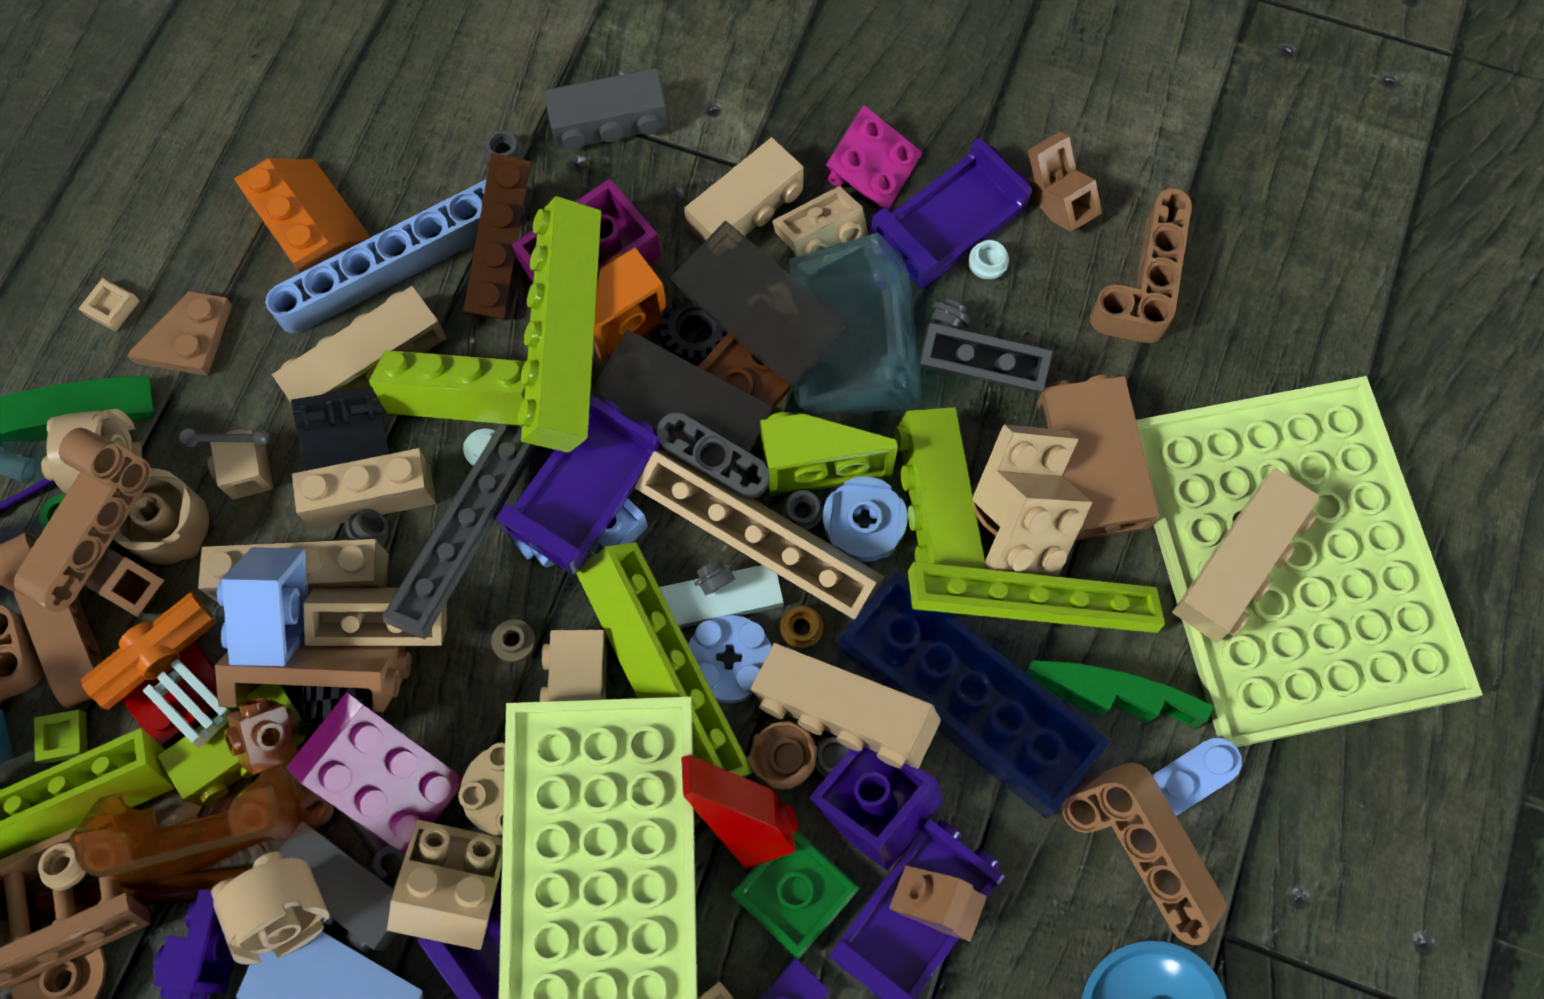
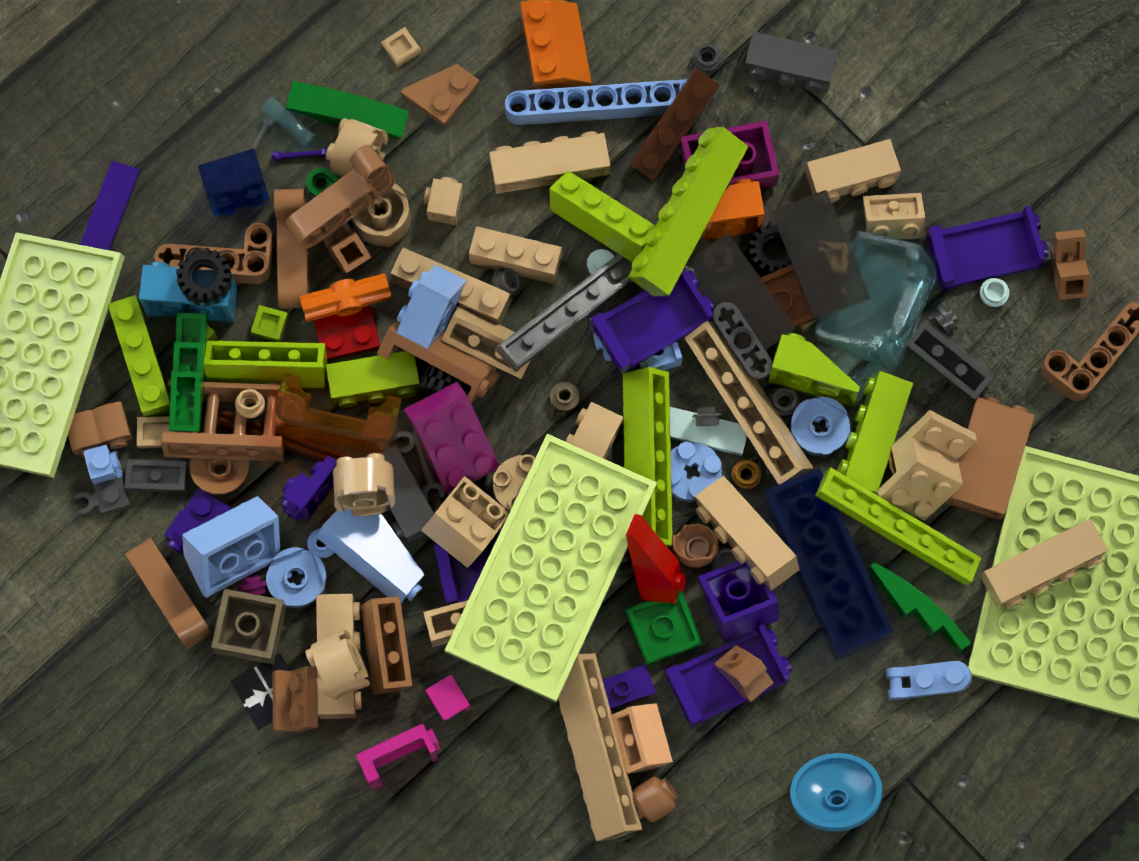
camera: 25 degrees right, 5 degrees up
light aqua tile [142,659,232,749] -> none
dark grey hinge [179,429,269,447] -> none
dark orange brick [224,696,298,774] -> none
black hinge [291,387,389,471] -> none
dark pink hinge [826,105,923,210] -> none
medium nougat beam [1062,763,1226,945] -> none

